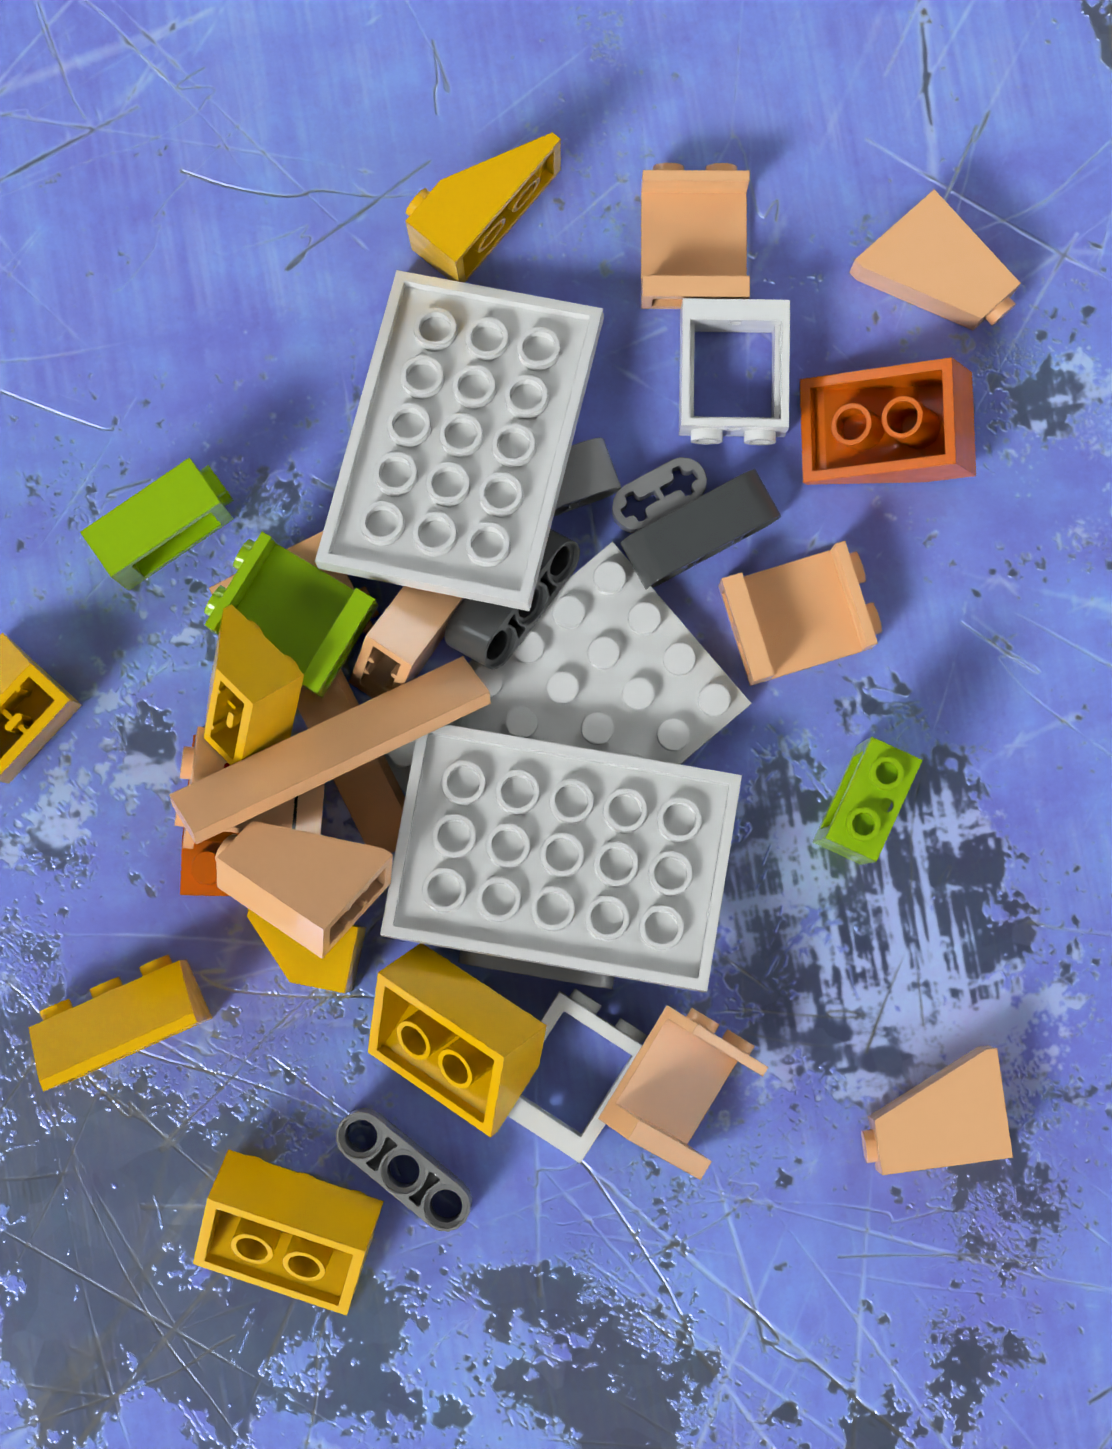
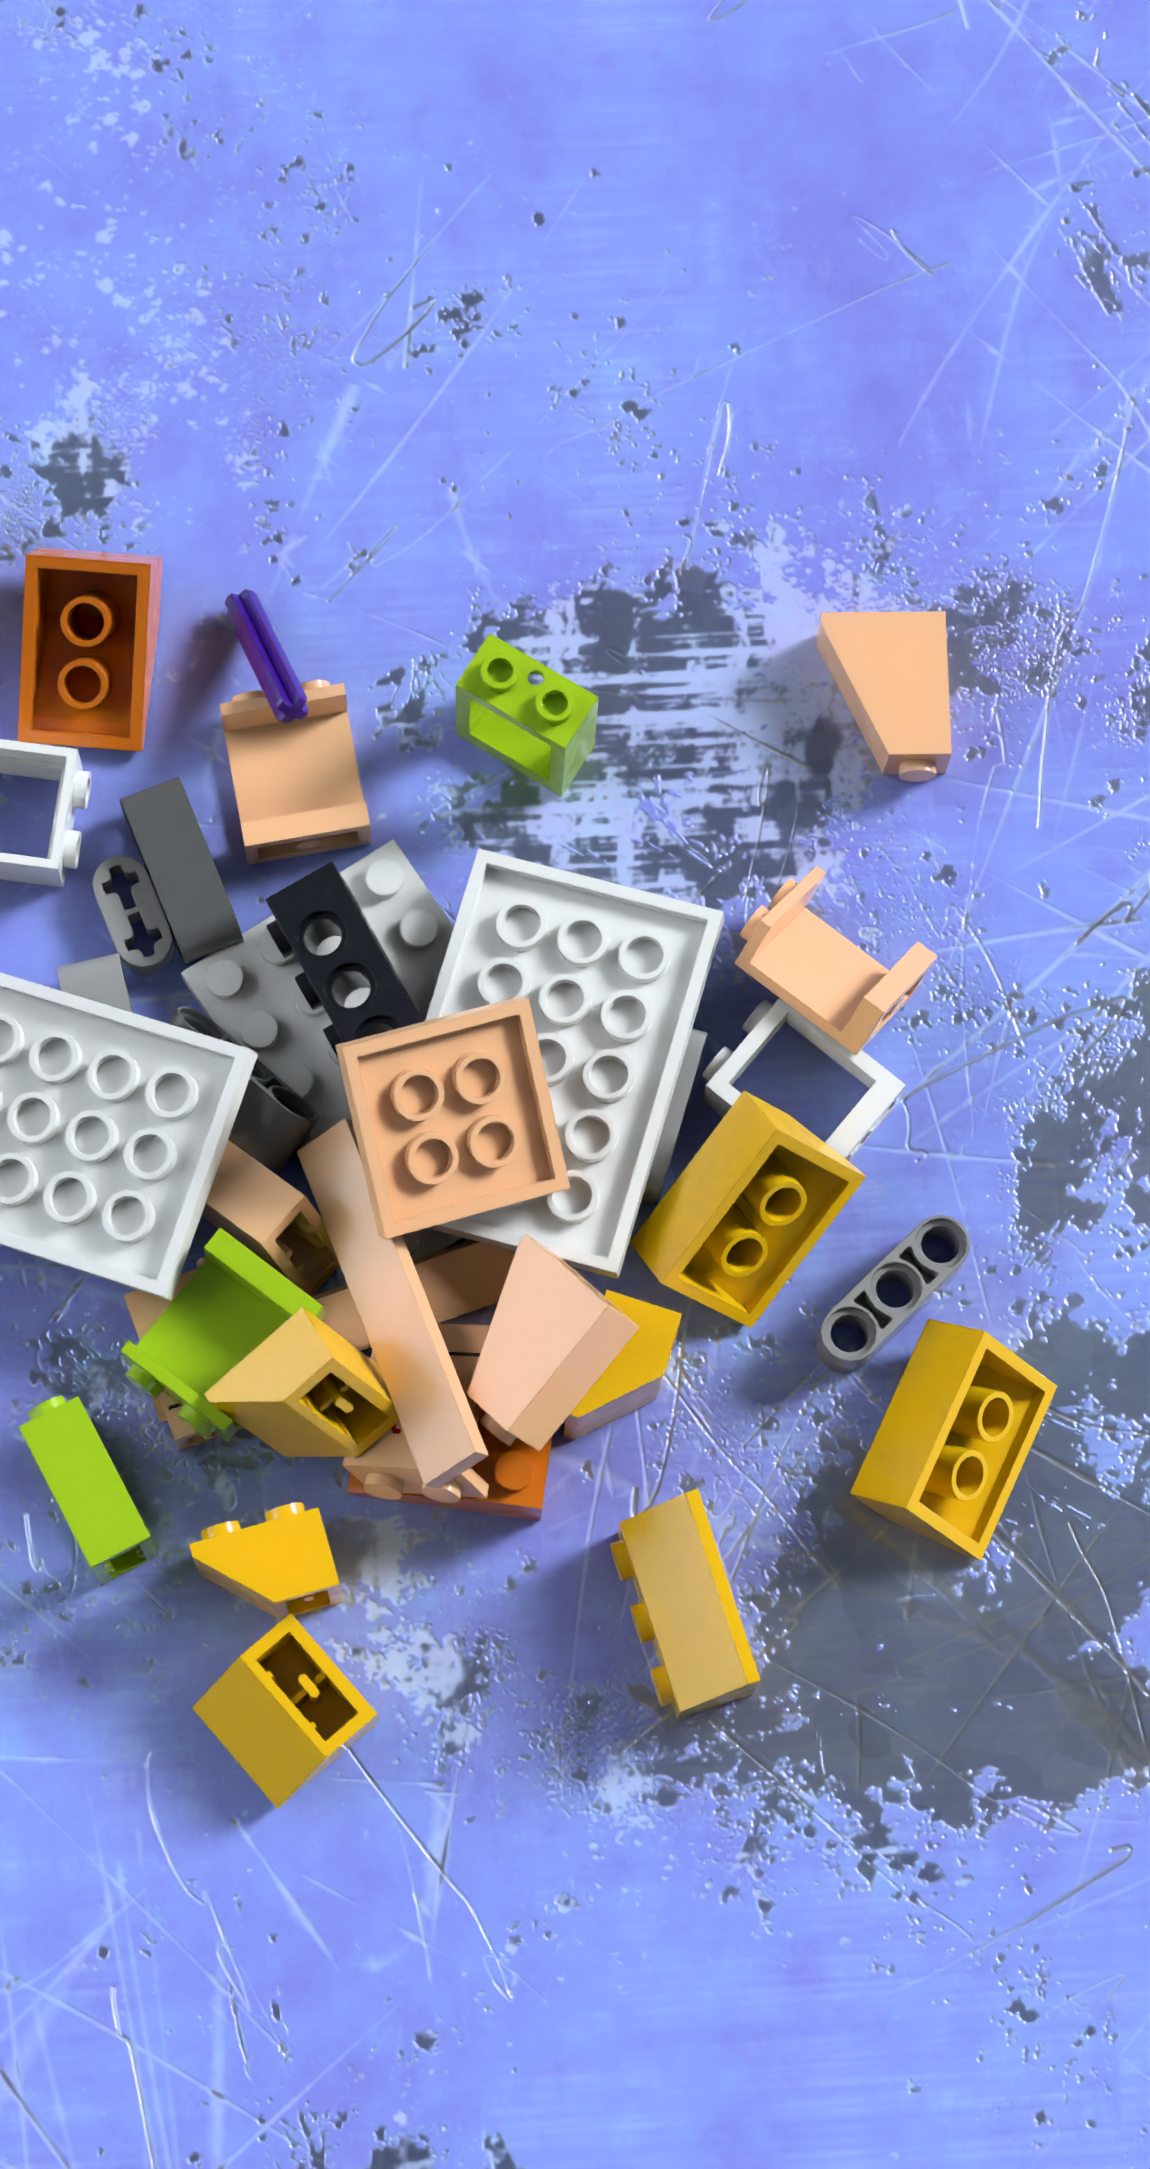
camera: 90 degrees left, 10 degrees down
none -> yellow slope [189,1502,343,1620]
none -> dark purple axle [225,589,309,724]
none -> black brick [265,861,423,1057]
none -> light nougat plate [335,996,570,1239]

